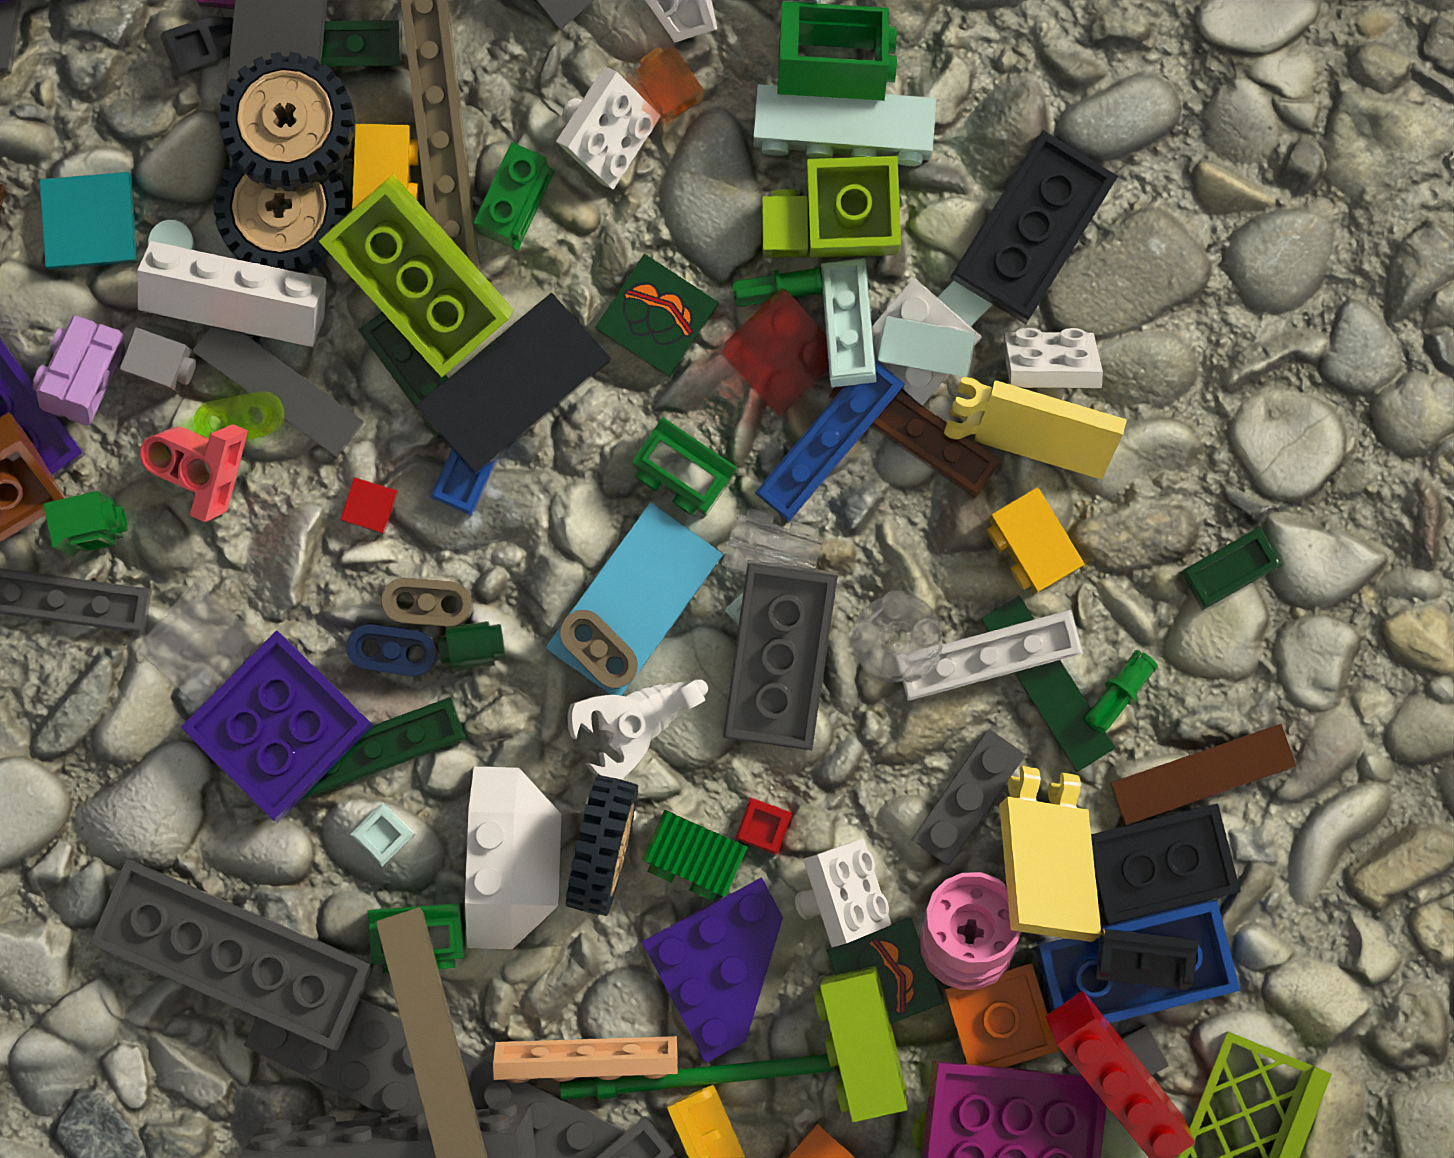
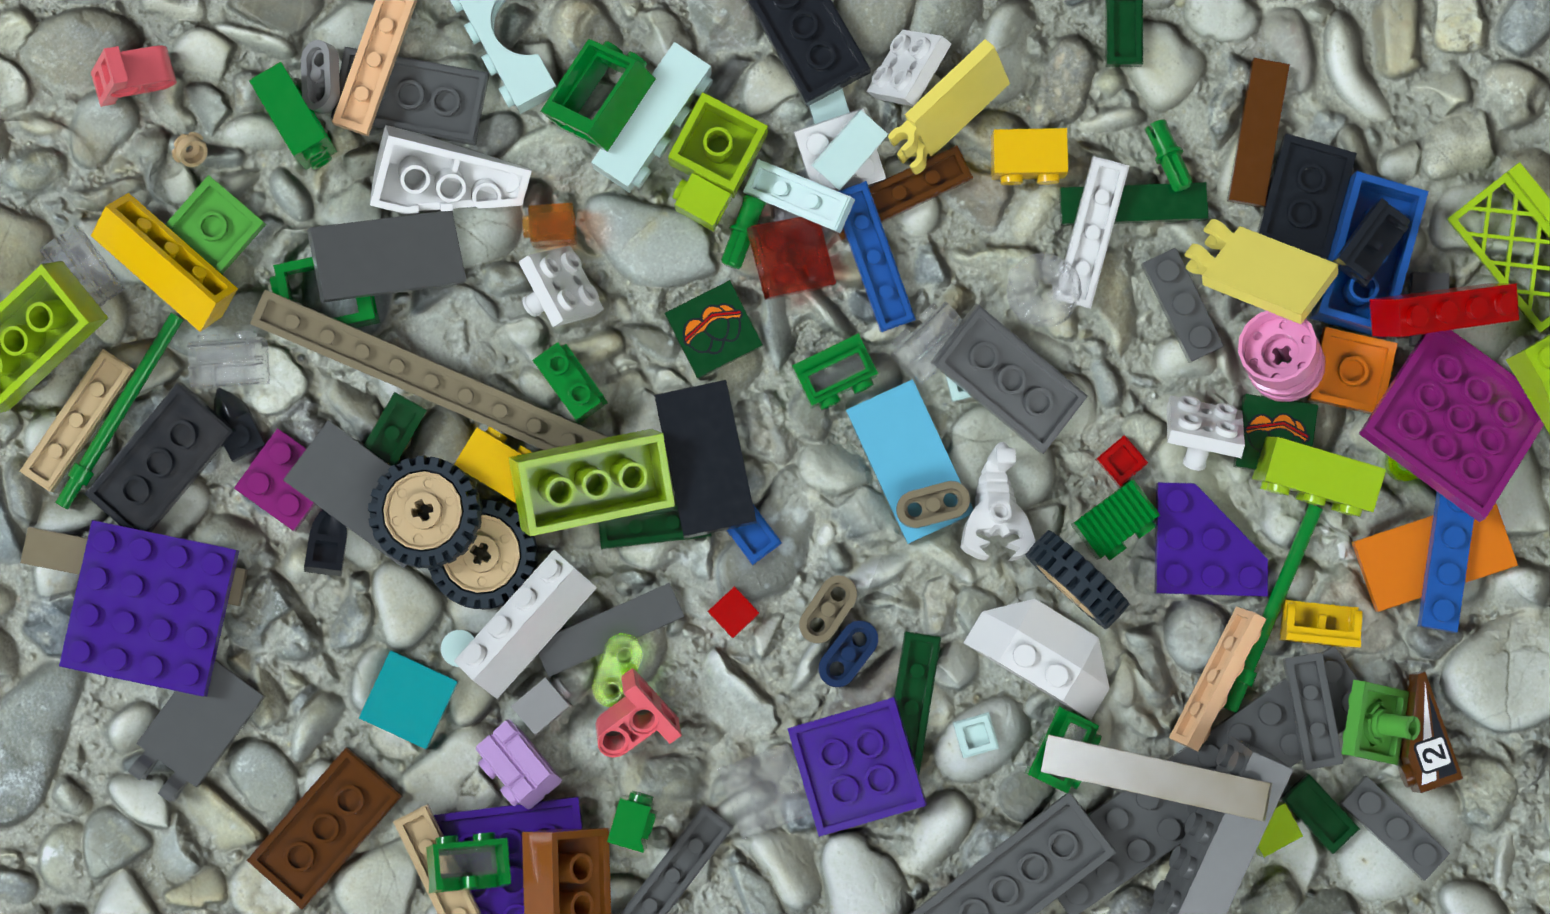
camera: 60 degrees left, 0 degrees up
dark green brick [438,621,506,672] -> none

